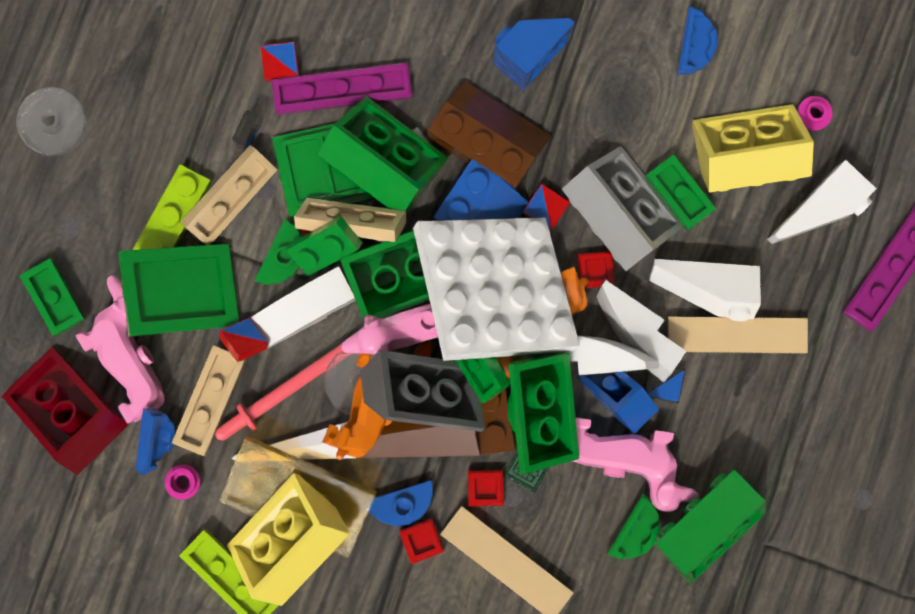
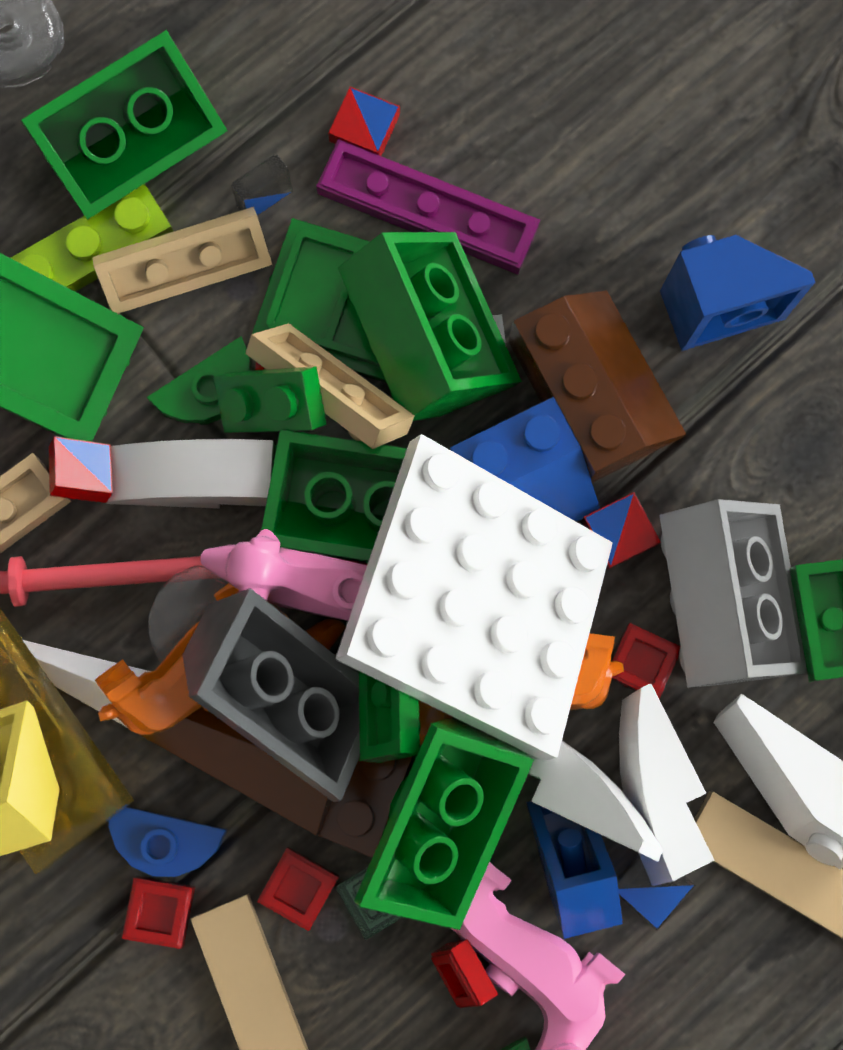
camera: 30 degrees right, 5 degrees down
none -> green slope [20,30,228,220]
none -> red tile [431,939,498,1008]

